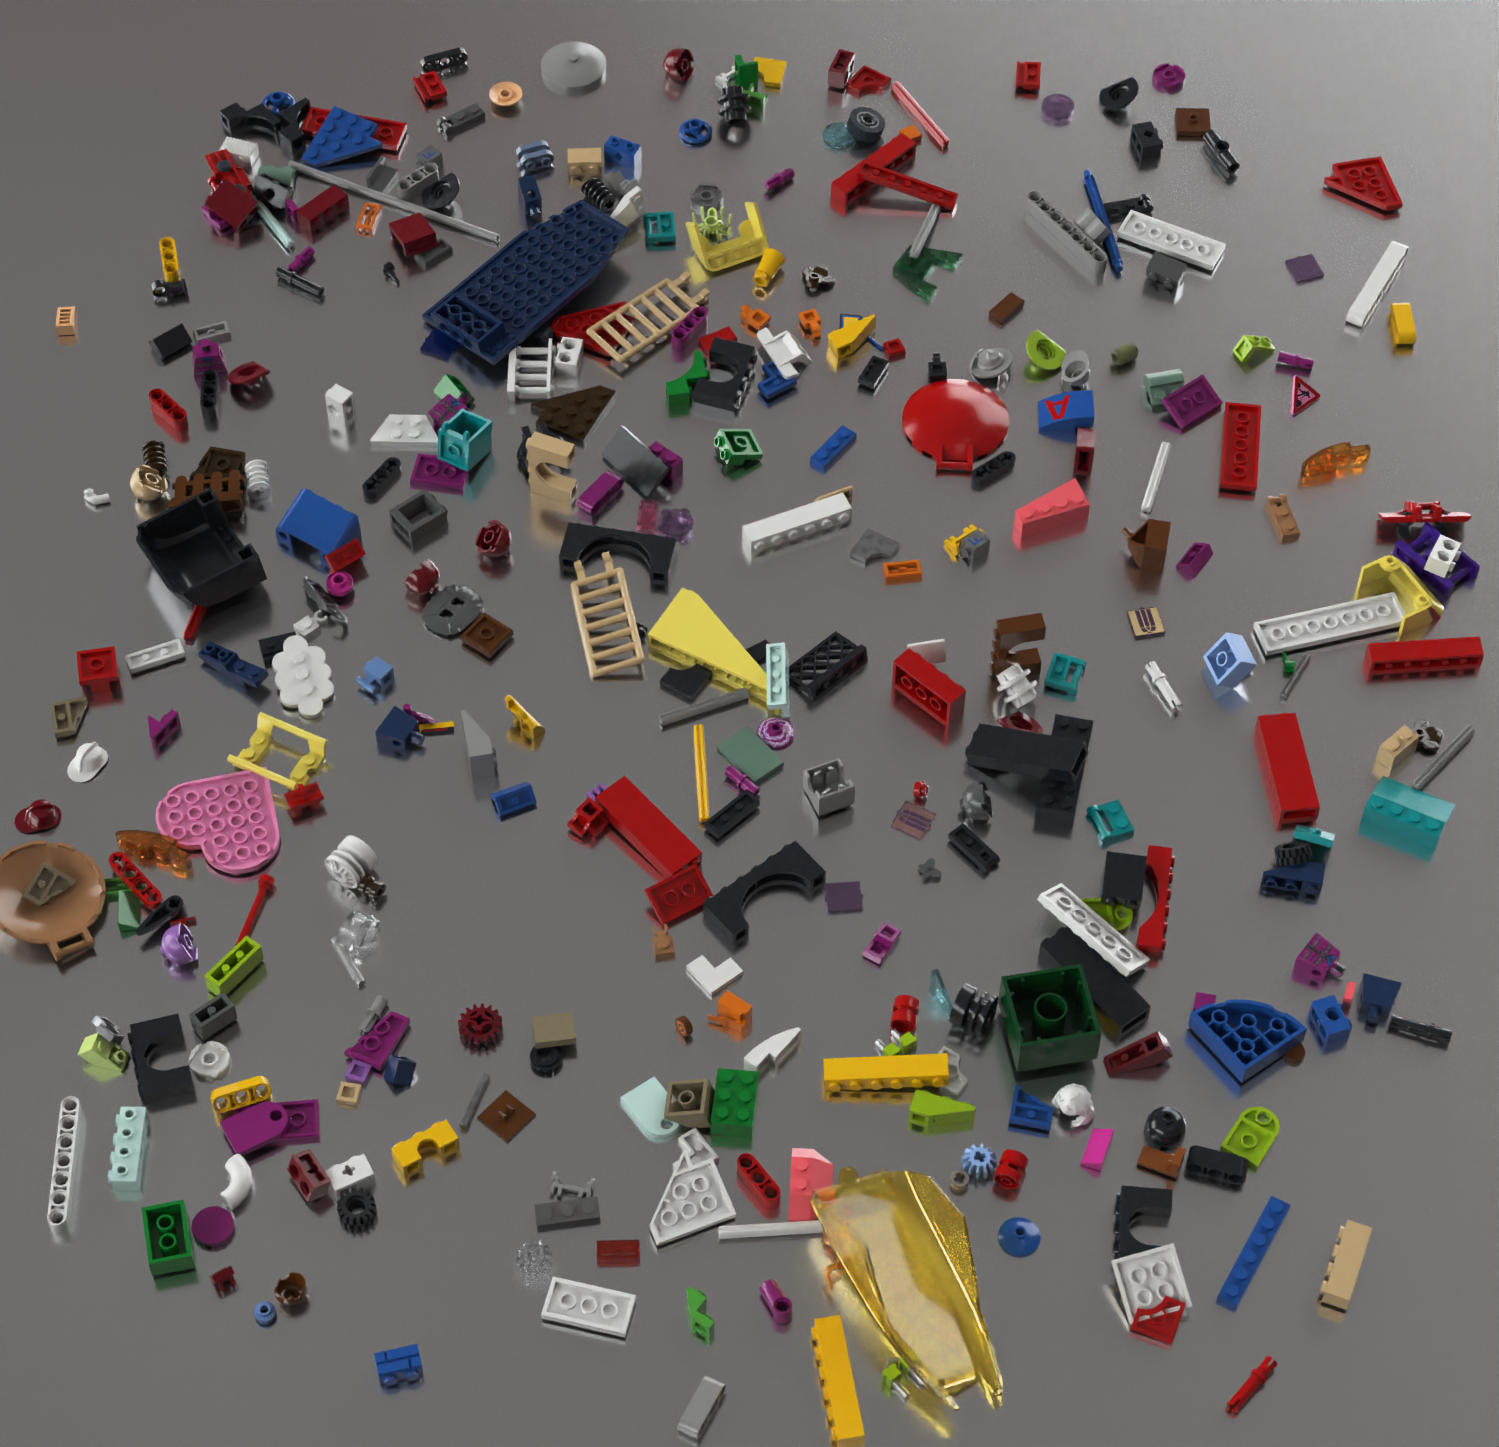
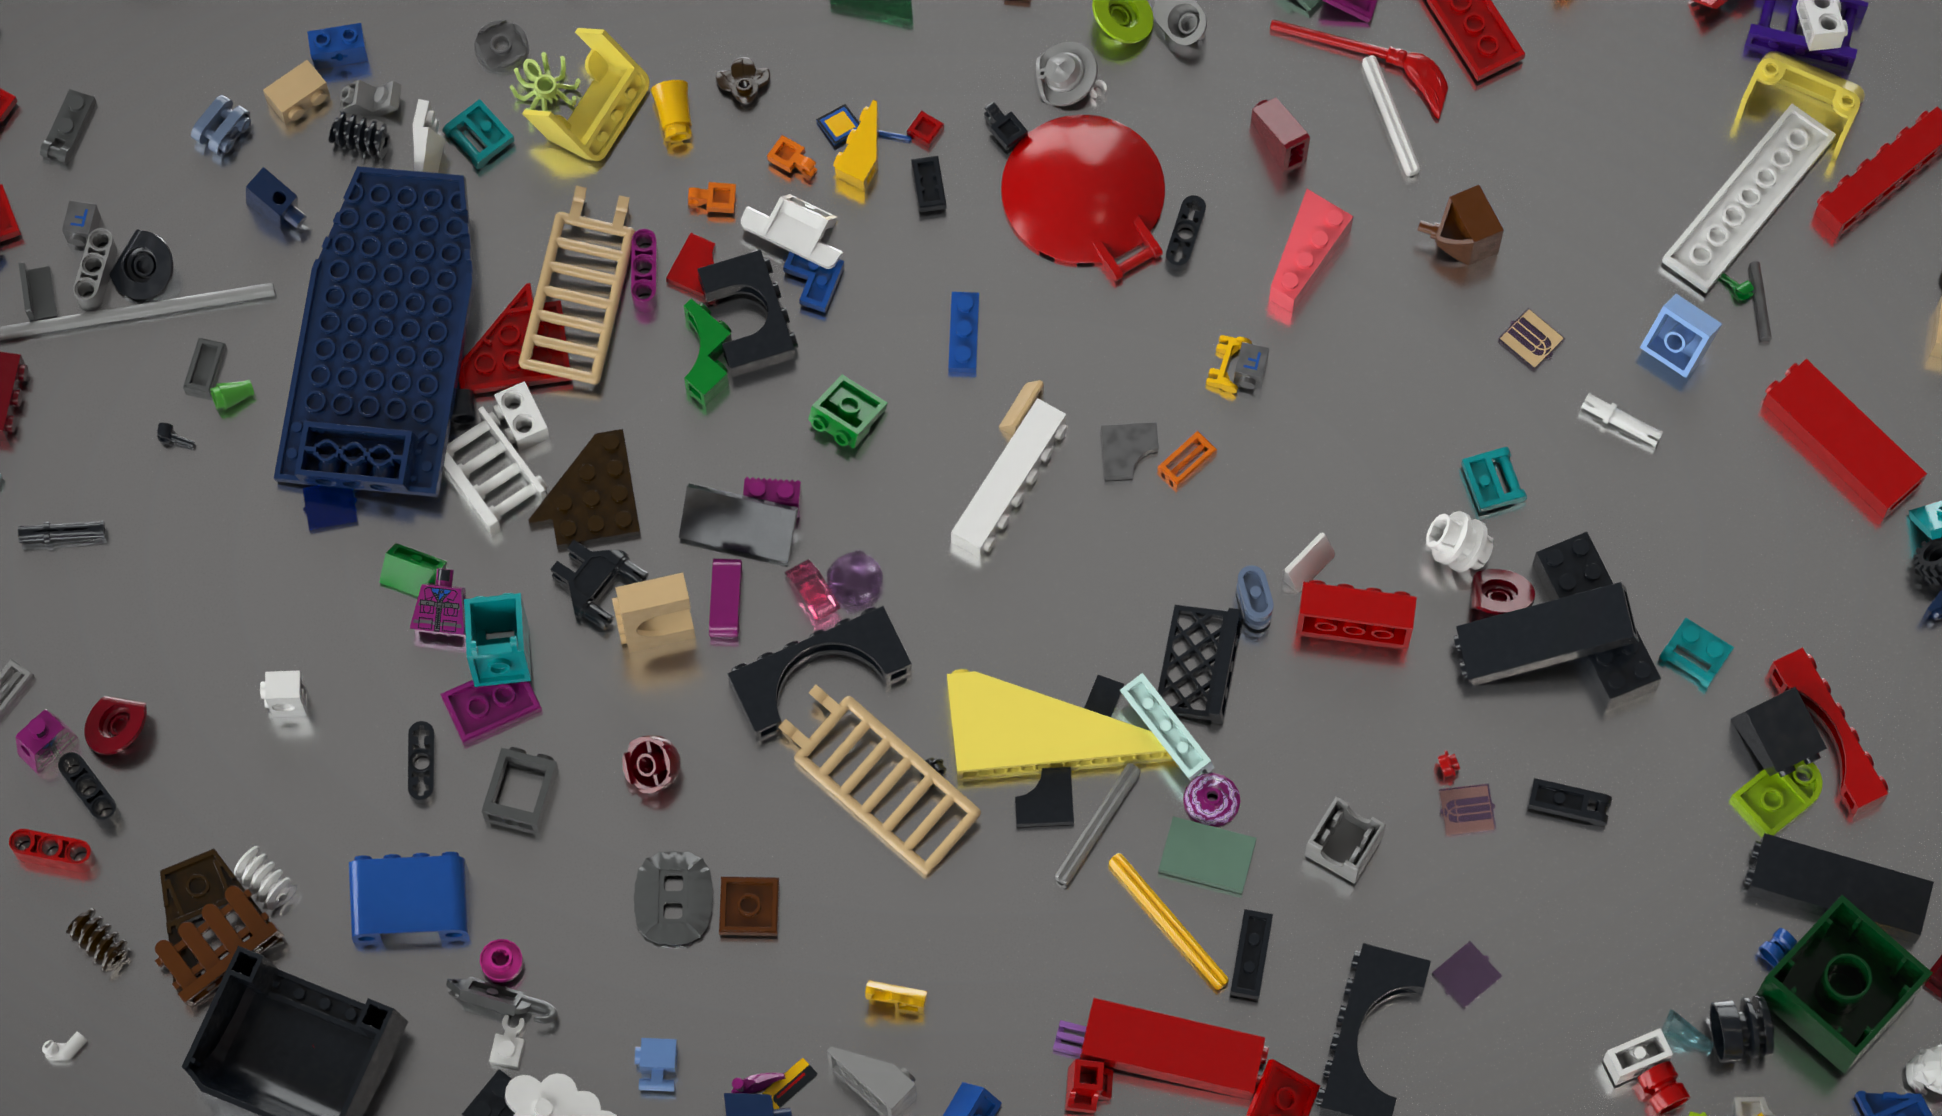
camera: 35 degrees left, 15 degrees up
tan cylinder [130,465,168,501] -> none
magenta axle [287,246,315,272] -> none
red panel [324,538,366,574] -> none
orange tile [355,202,382,233] -> none
white wing [370,414,438,447] -> none
dark red panel [389,212,438,258] -> none
dark red cylinder [404,559,441,596] -> none
light nougat dish [489,82,522,106] -> none
magenta pin [724,765,760,797] -> none
magenta slope [862,922,902,965] -> none
dark grey piece [918,858,941,881] -> none
dark grey cylinder [959,781,992,821] -> none
reddish brown arch [989,613,1046,681] -> none
white plate [1037,883,1150,977] -> none
blue slope [1038,390,1095,431] -> none
magenta slope [1176,542,1213,577] -> none
medium nougat plate [1266,494,1300,540] -> none
none -> bright green cone [211,380,254,410]
none -> sand blue brick [1236,565,1274,630]
none -> red piece [1270,19,1448,119]
none -> white brick [1603,1028,1673,1085]

